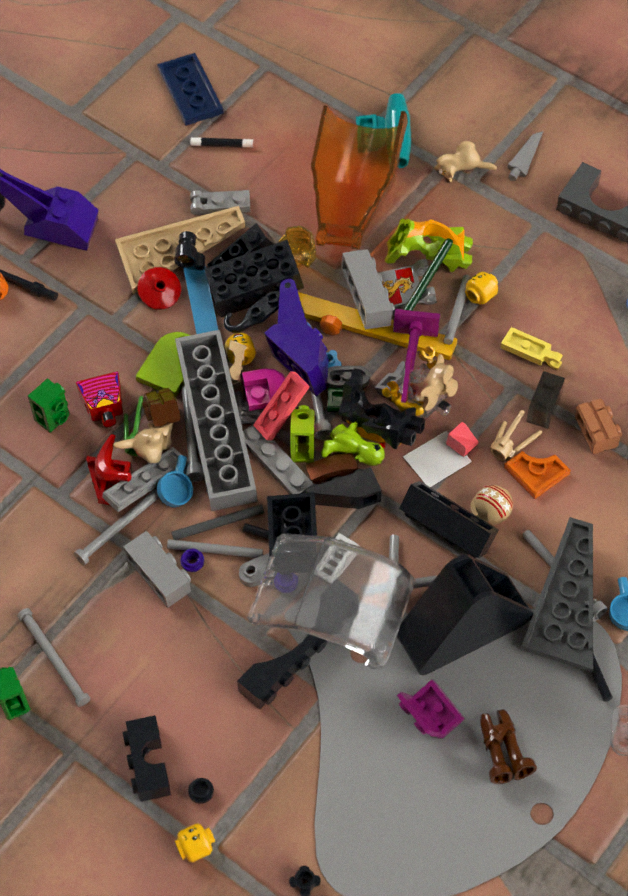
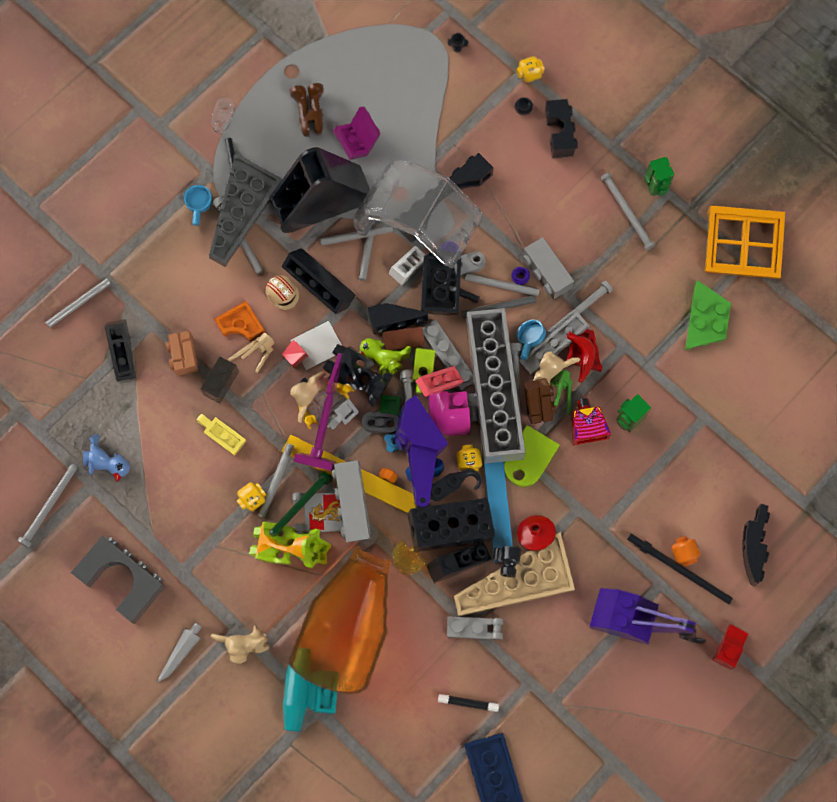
camera: 175 degrees left, 15 degrees up
tan piece [228,340,246,385] -> none

